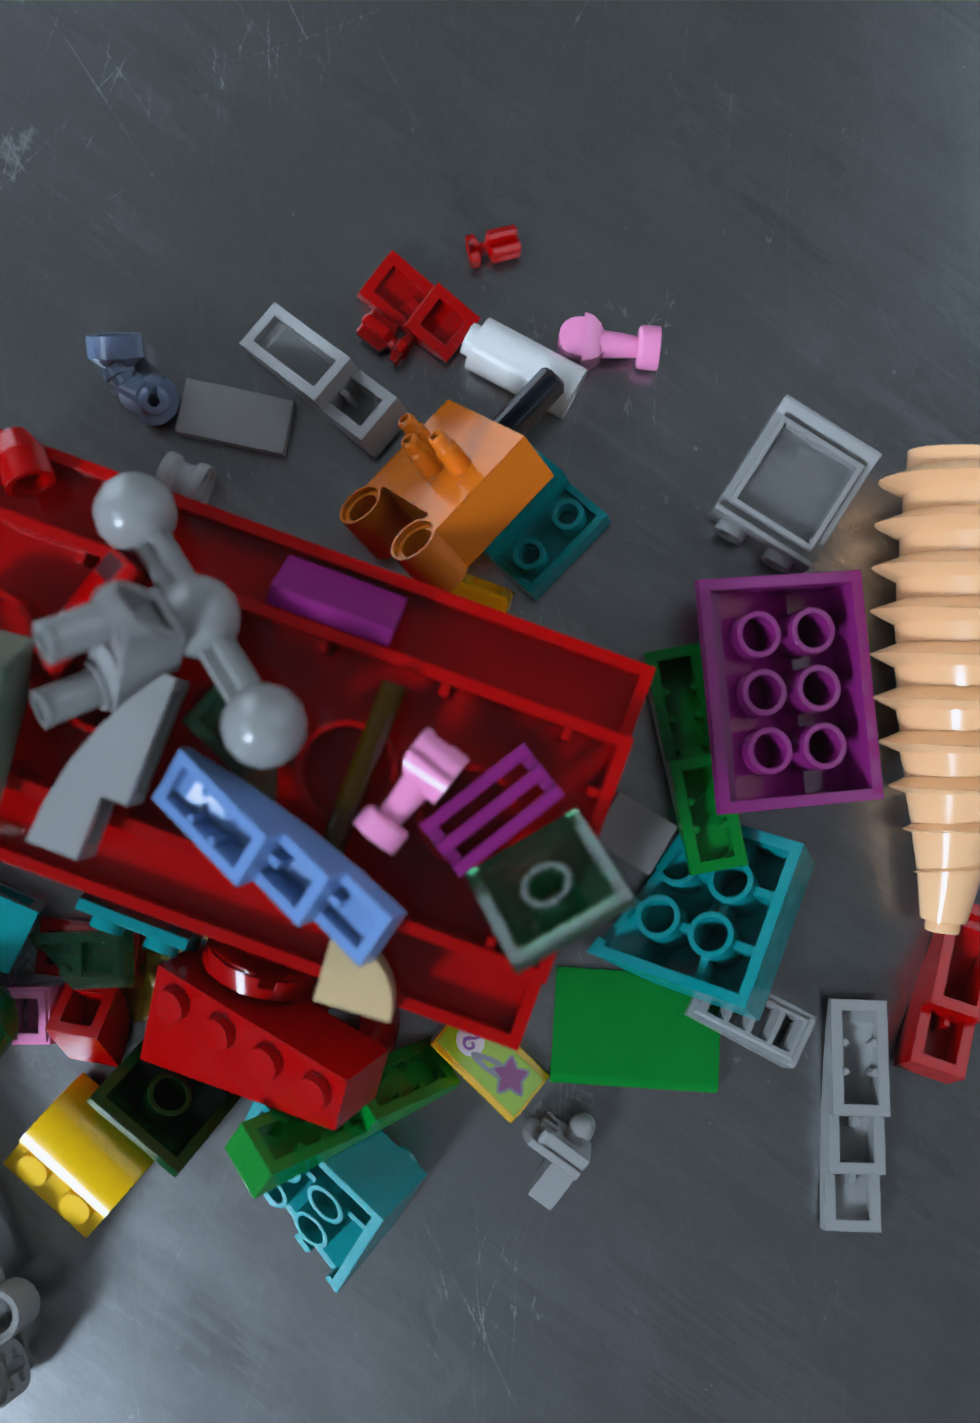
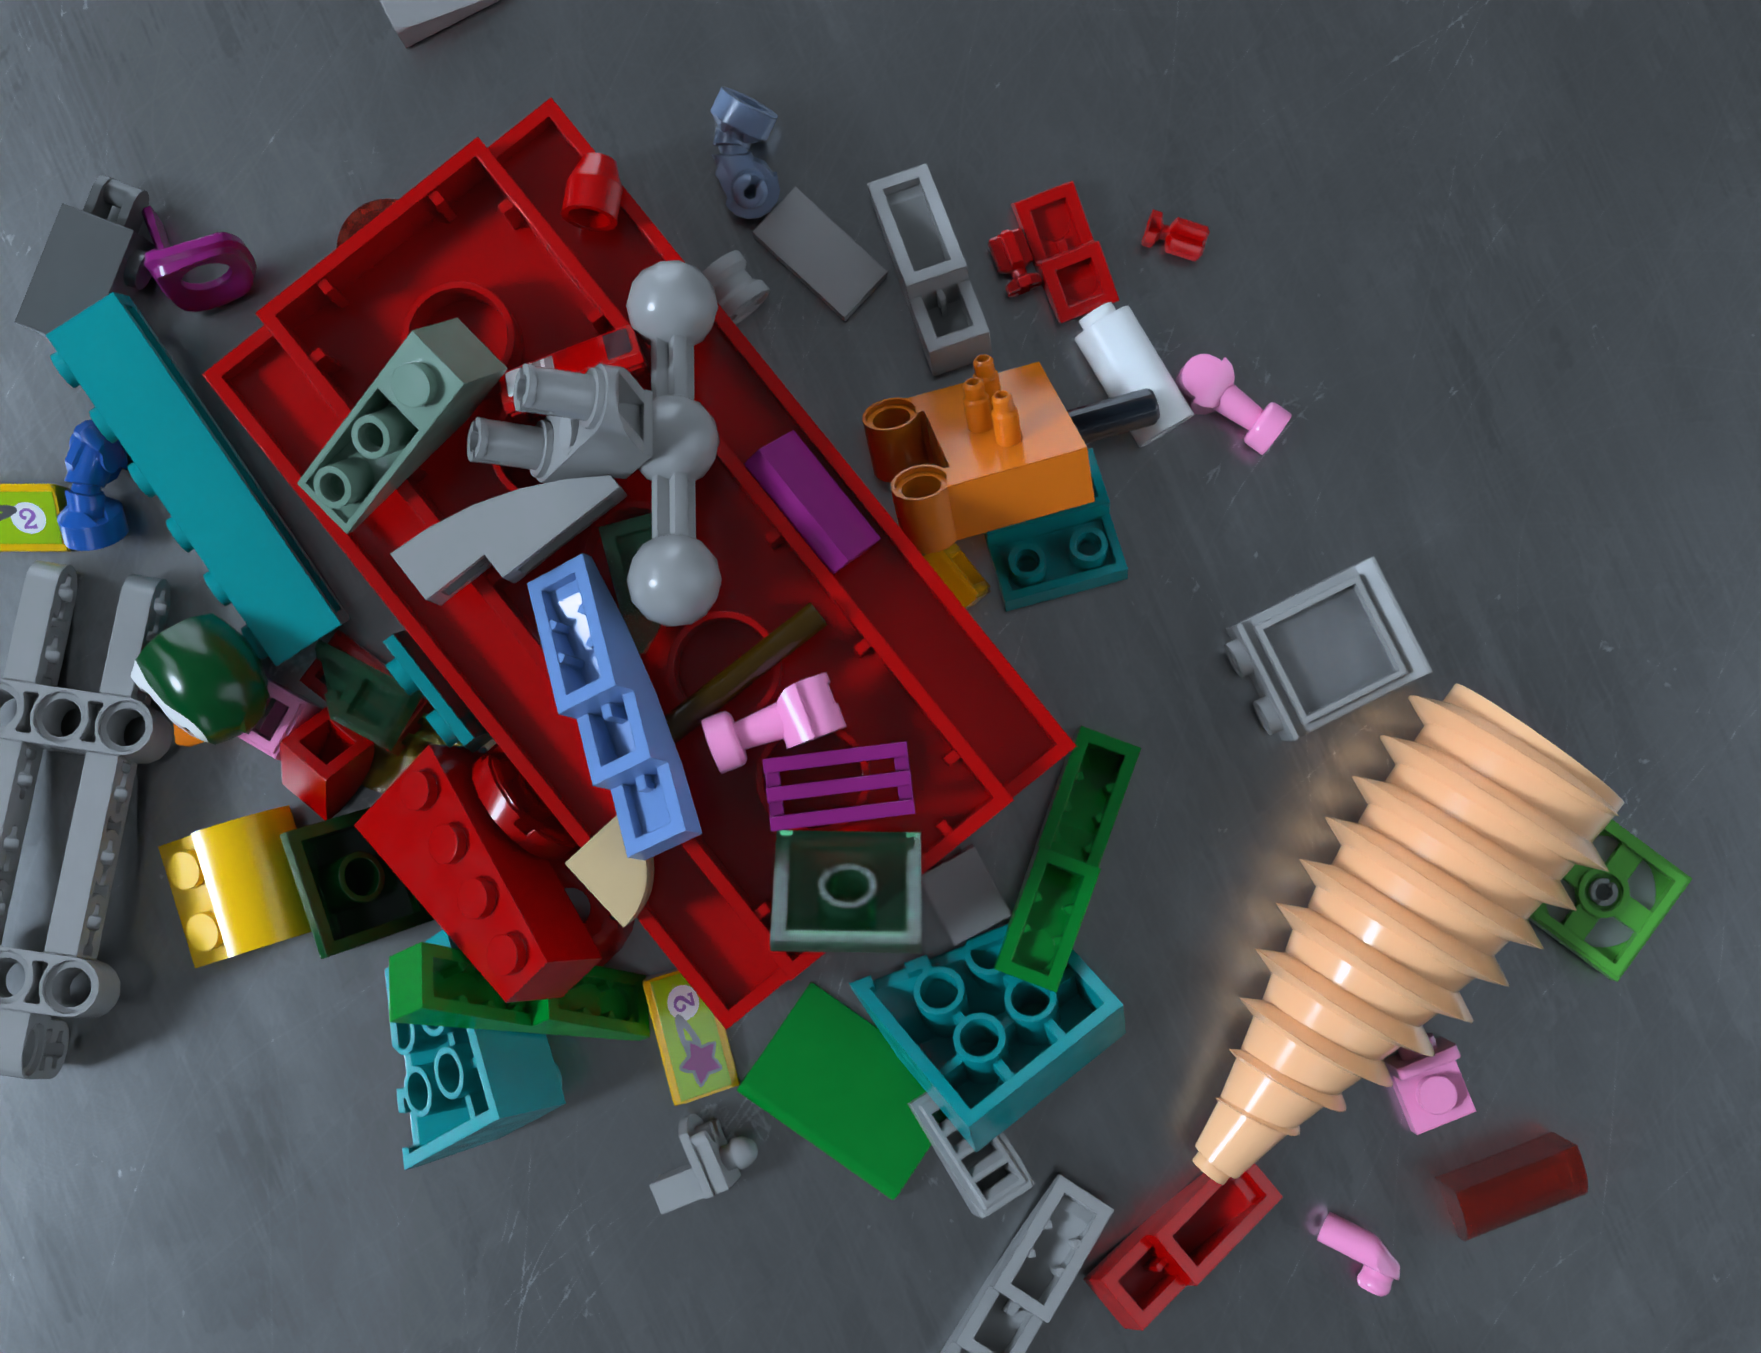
camera: 30 degrees right, 0 degrees up
magenta slope [694,570,884,815] -> none

